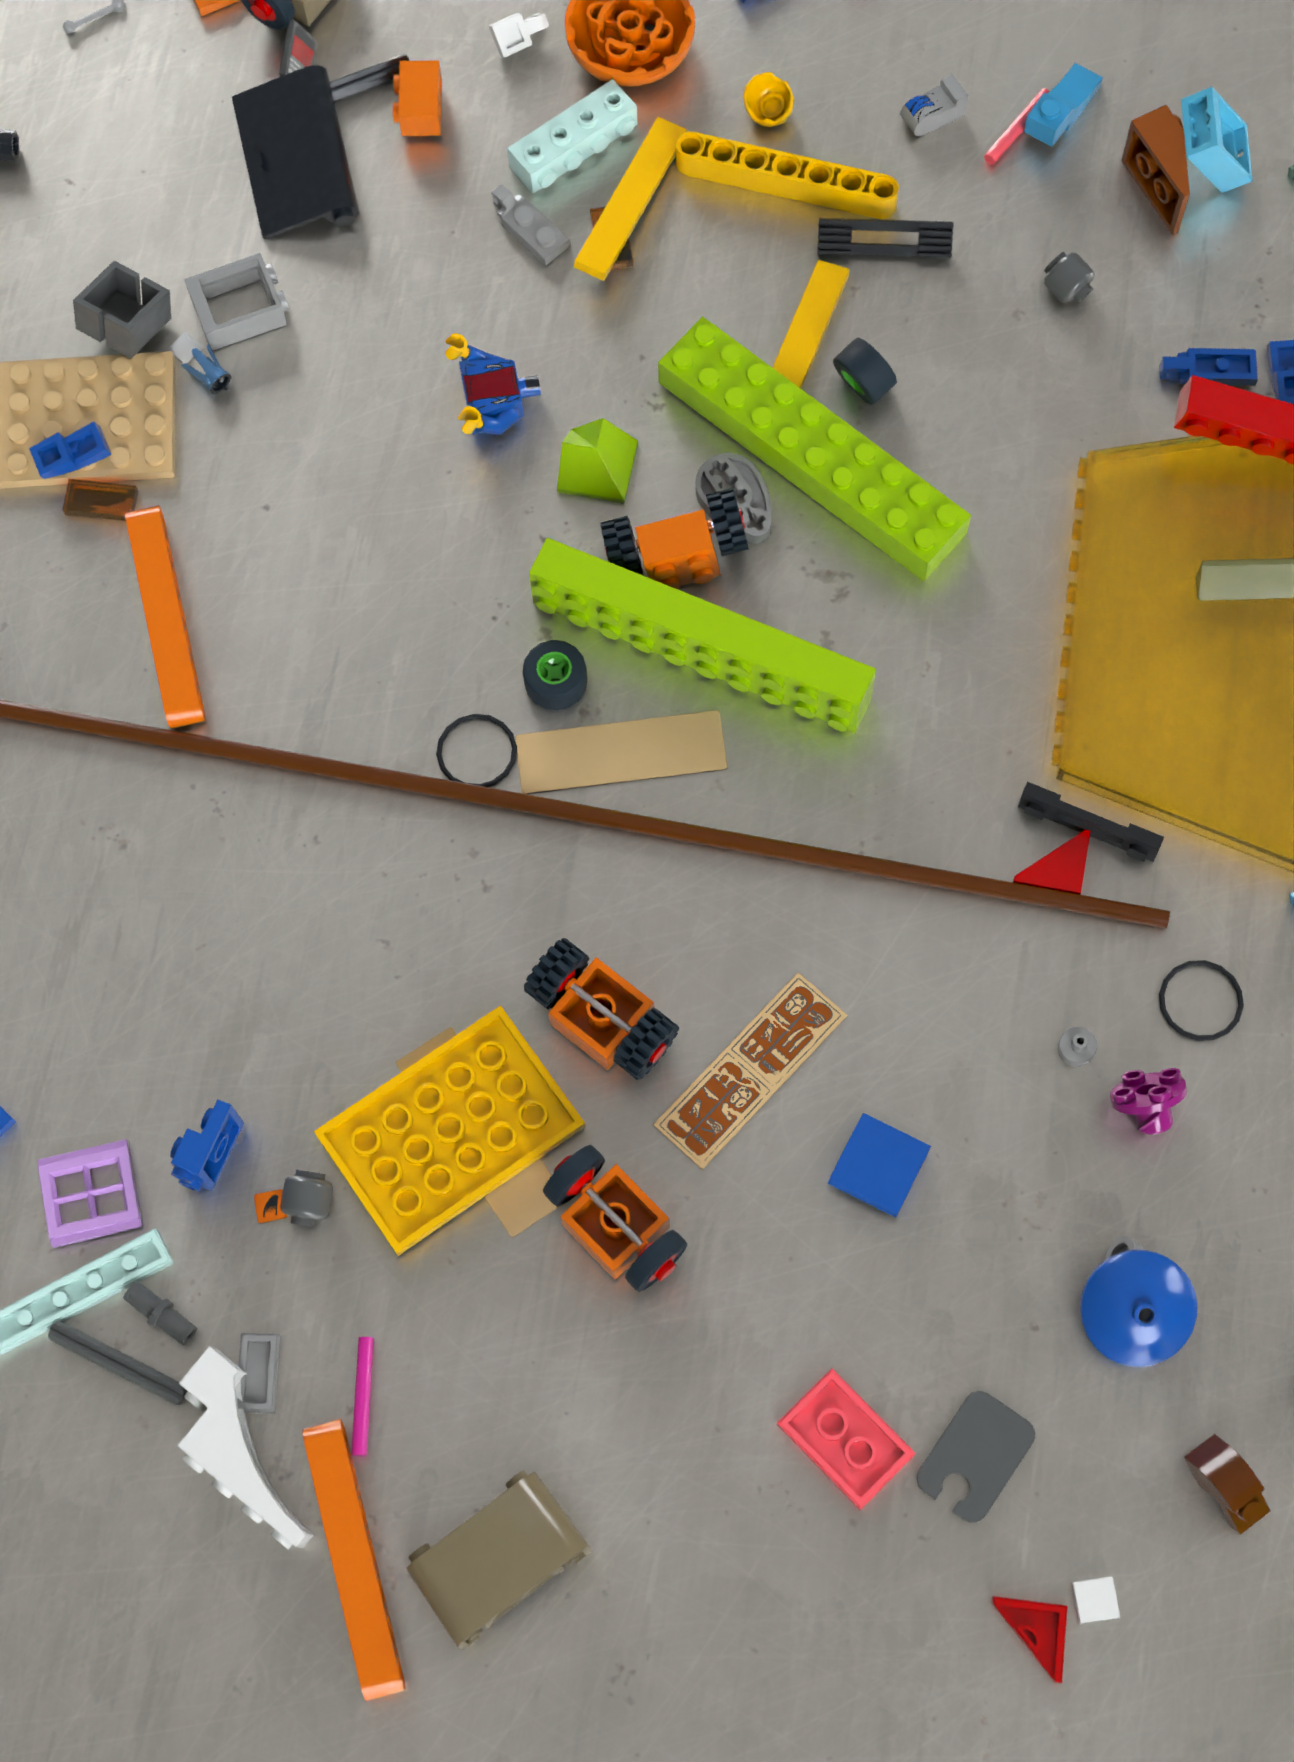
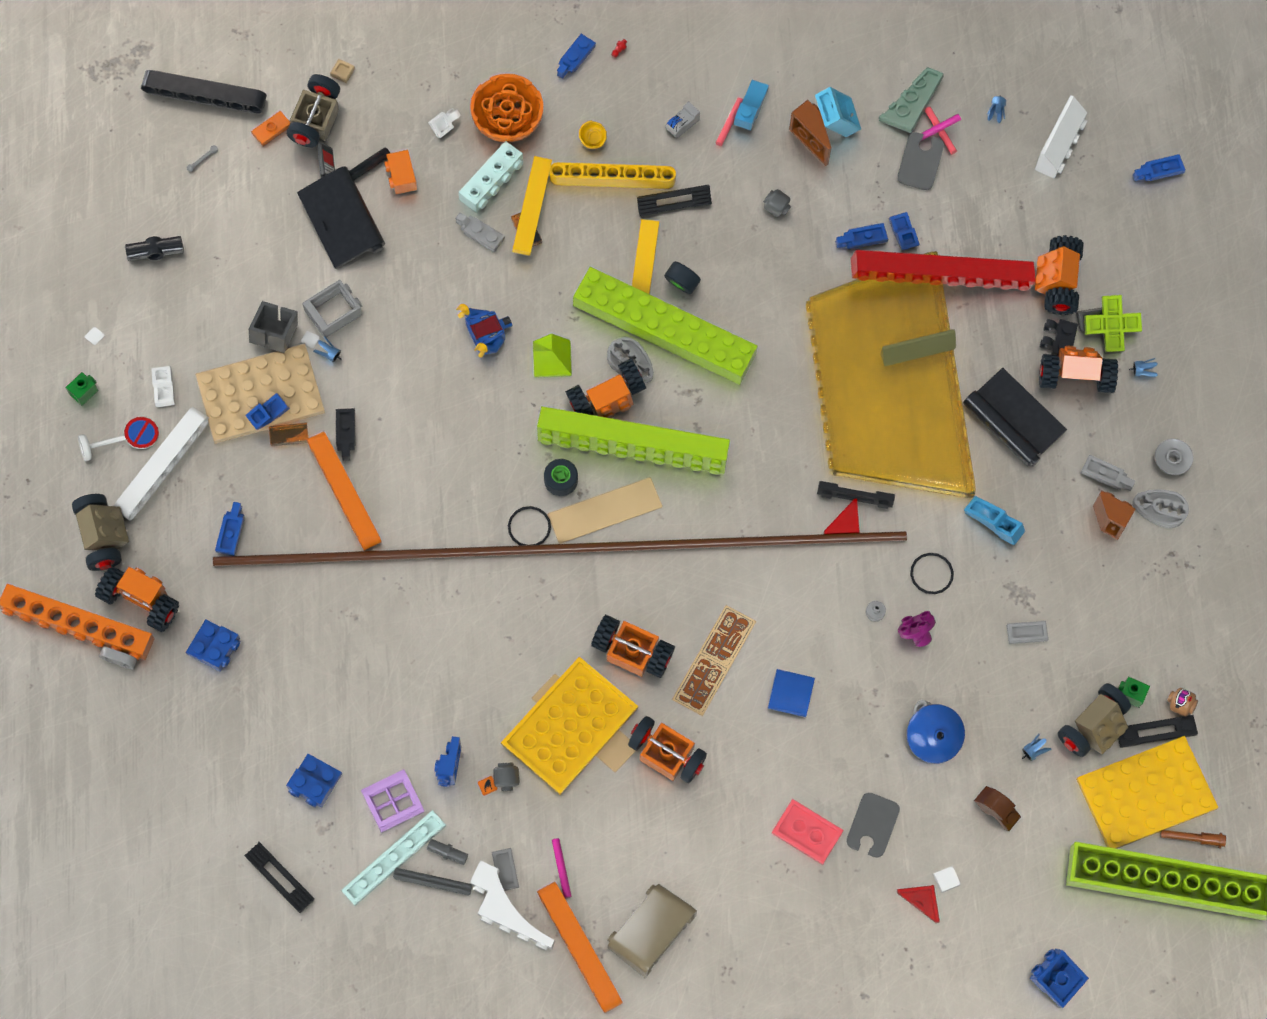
camera: 20 degrees left, 0 degrees up
none -> black hinge [336,408,356,461]

